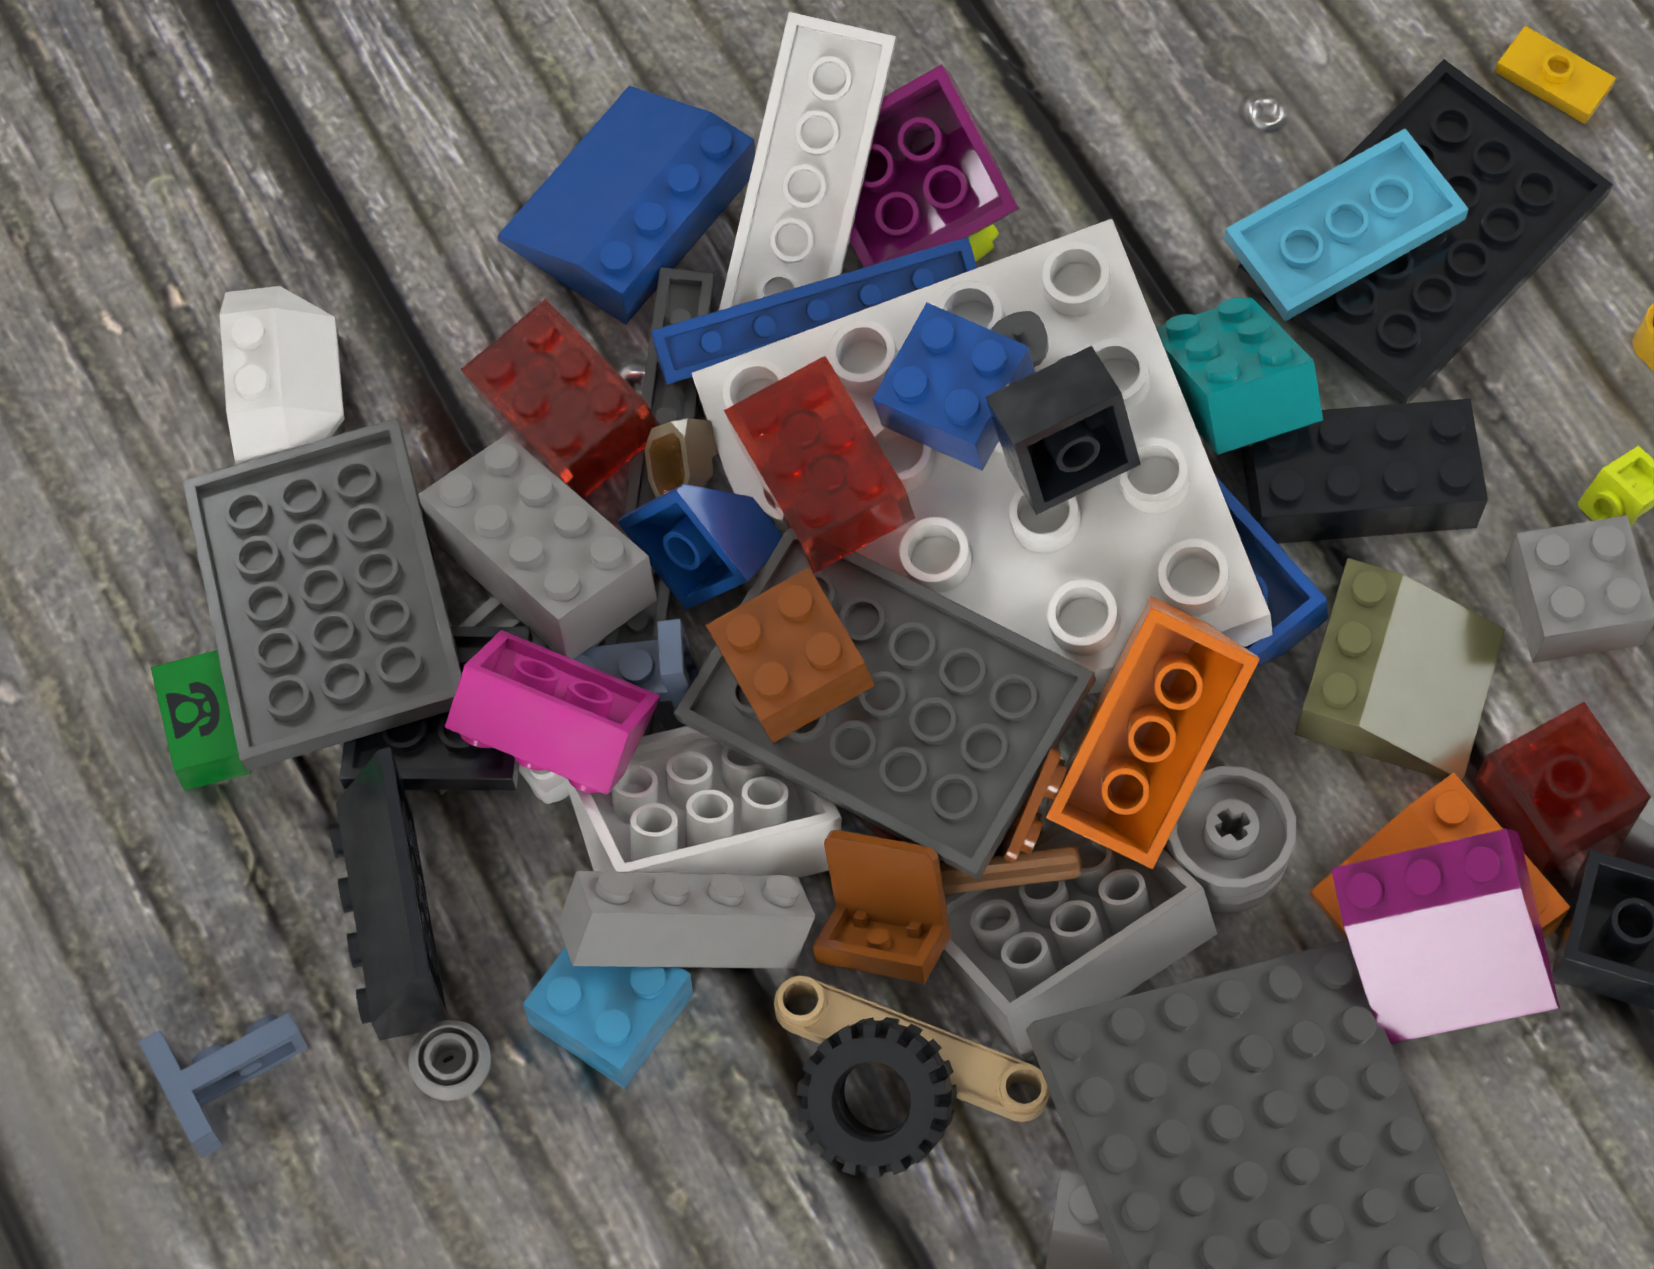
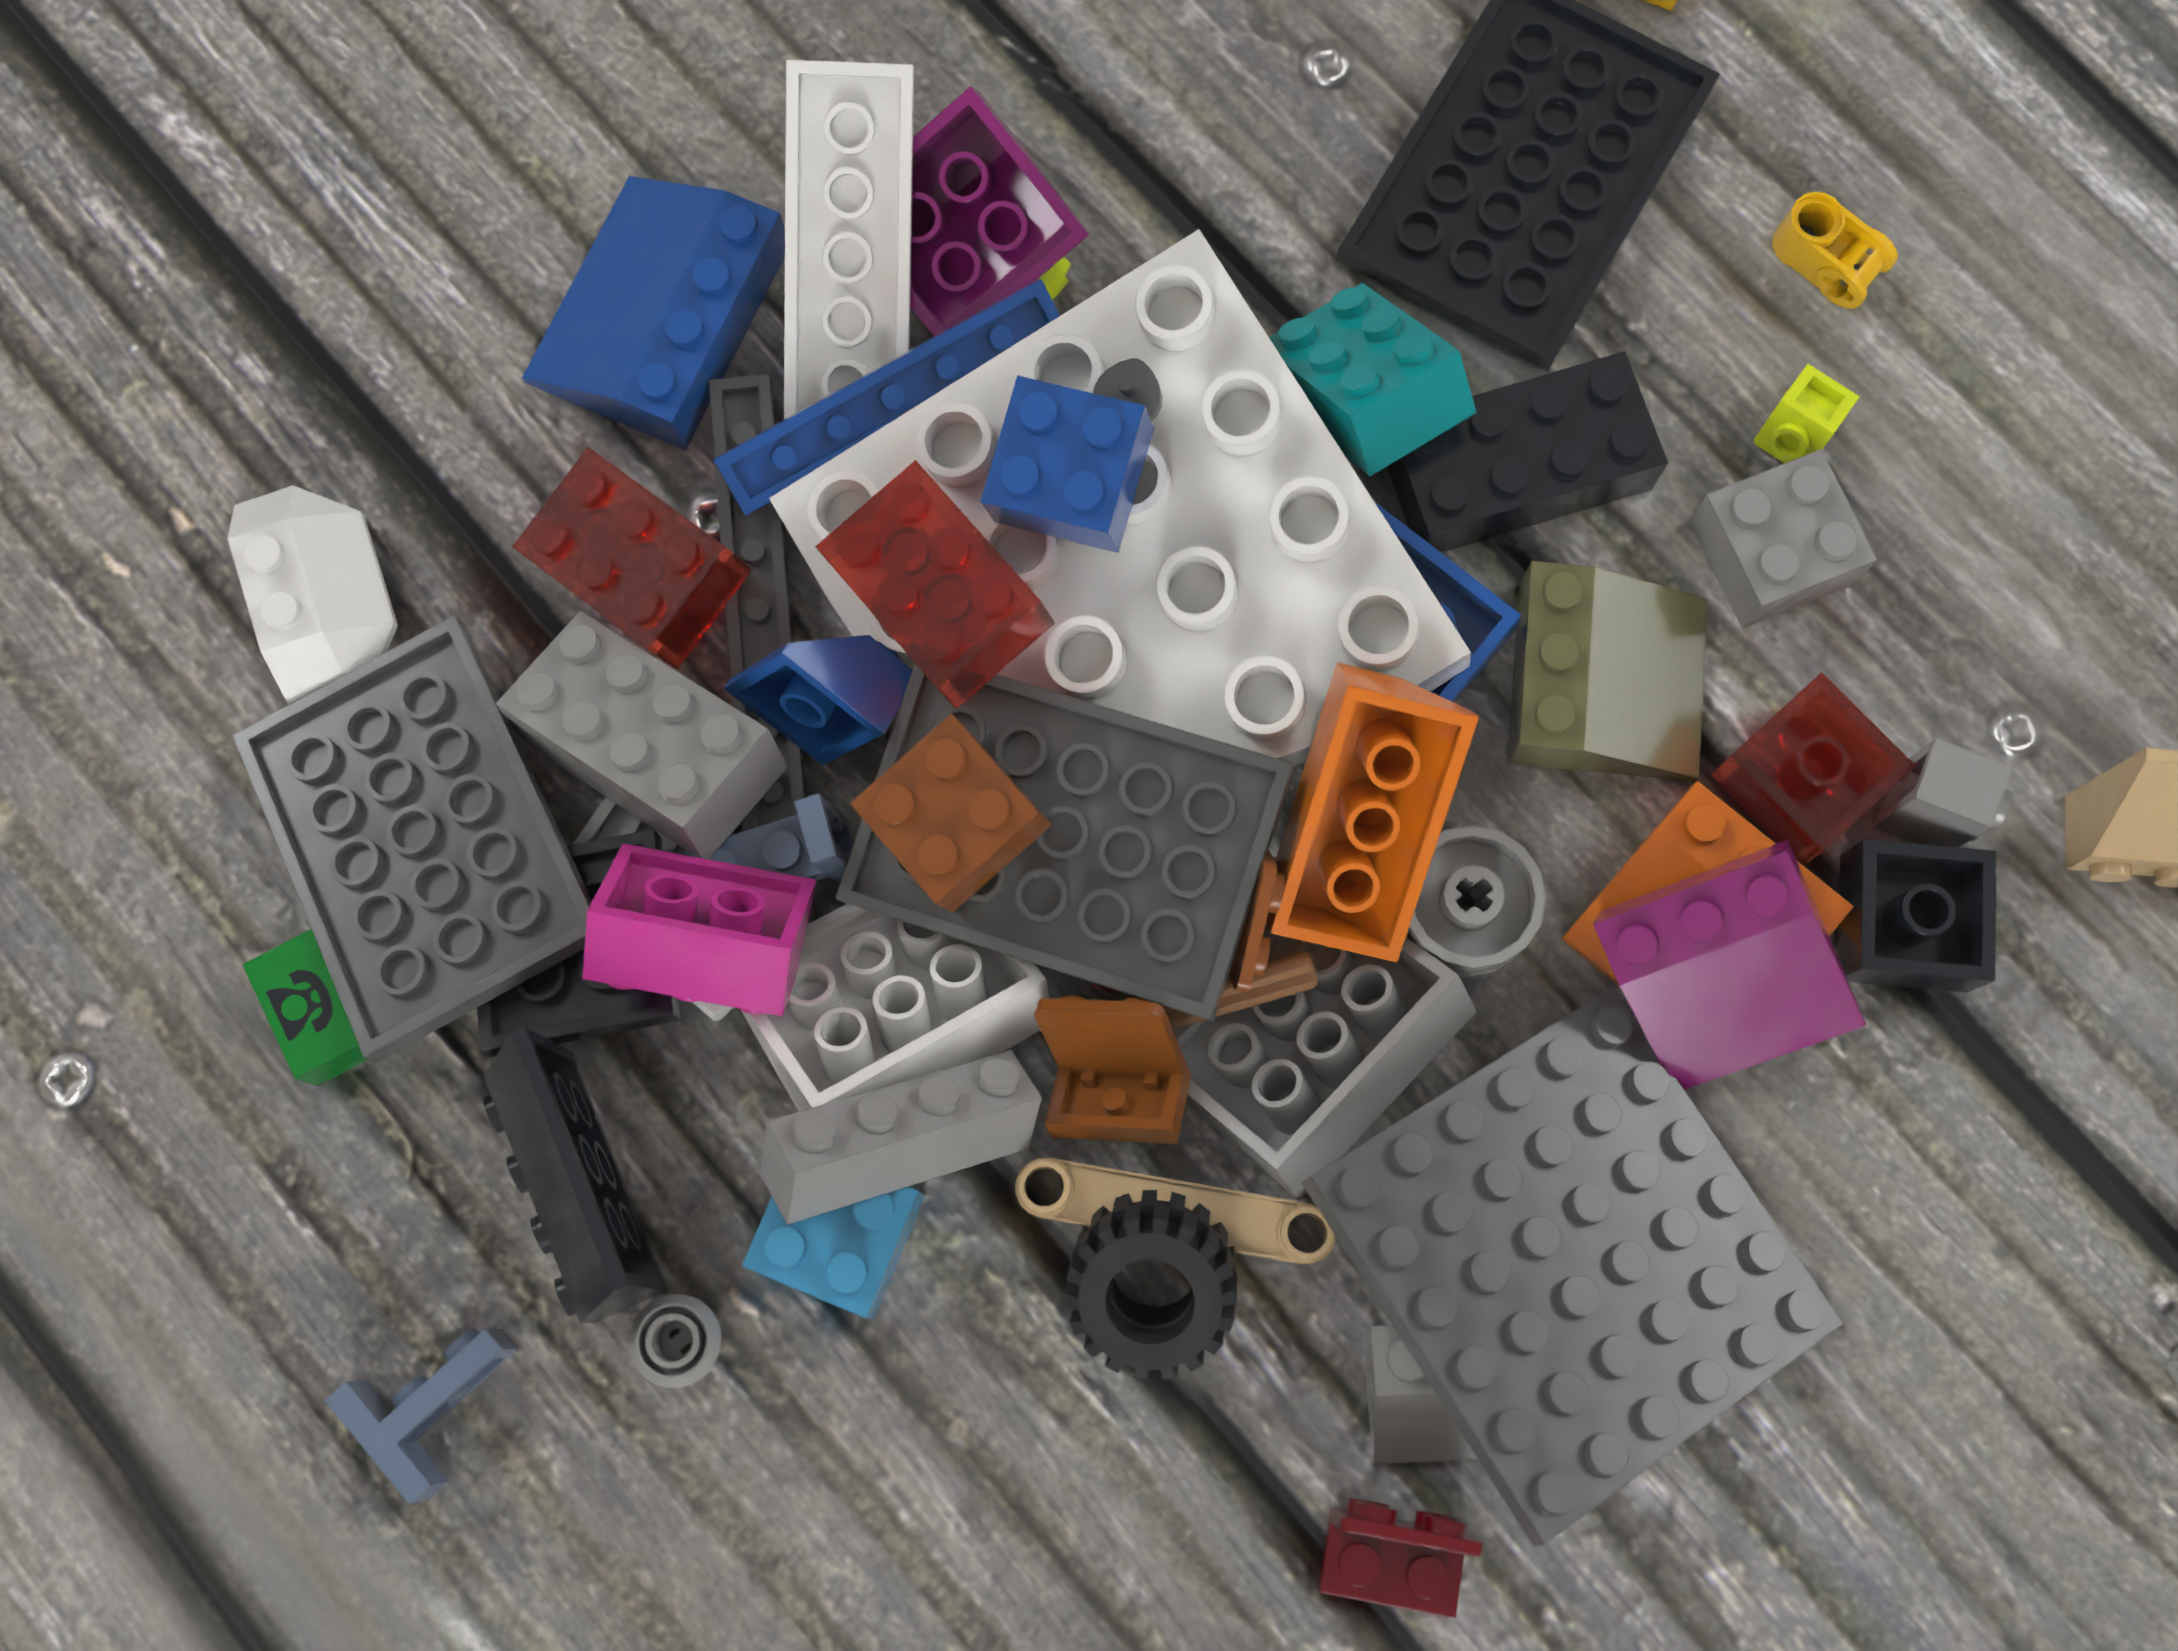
camera: 10 degrees left, 10 degrees up
dark tan rock [644,418,718,498] -> none
black brick [985,345,1141,515] -> none
medium azure plate [1223,129,1469,321] -> none

